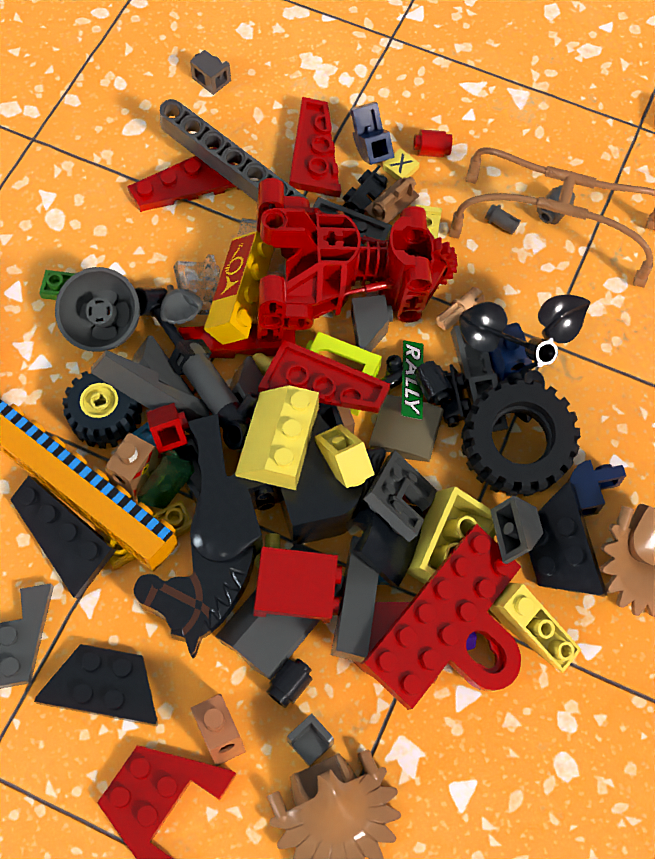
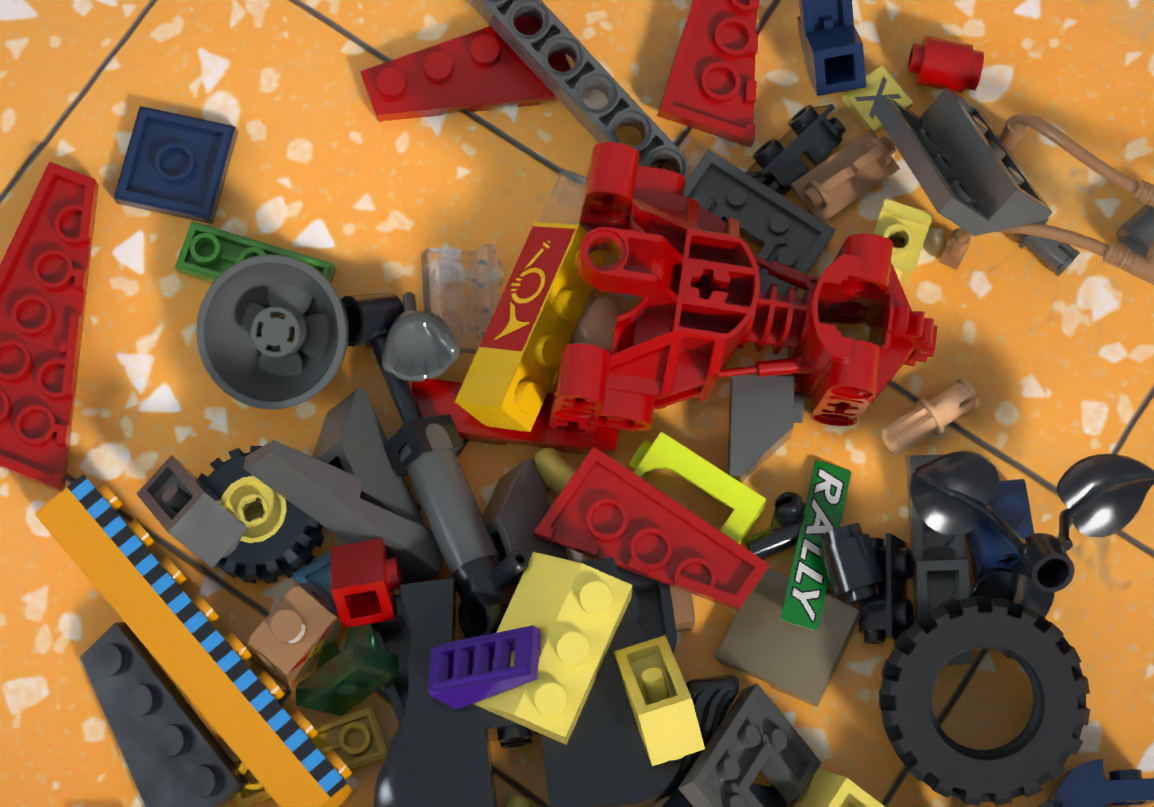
camera: 15 degrees right, 10 degrees up
none -> dark blue tile [114,106,238,224]
none -> dark grey slope [136,455,248,568]
none -> dark purple slope [428,625,540,710]
none -> dark grey slope [872,87,1053,236]

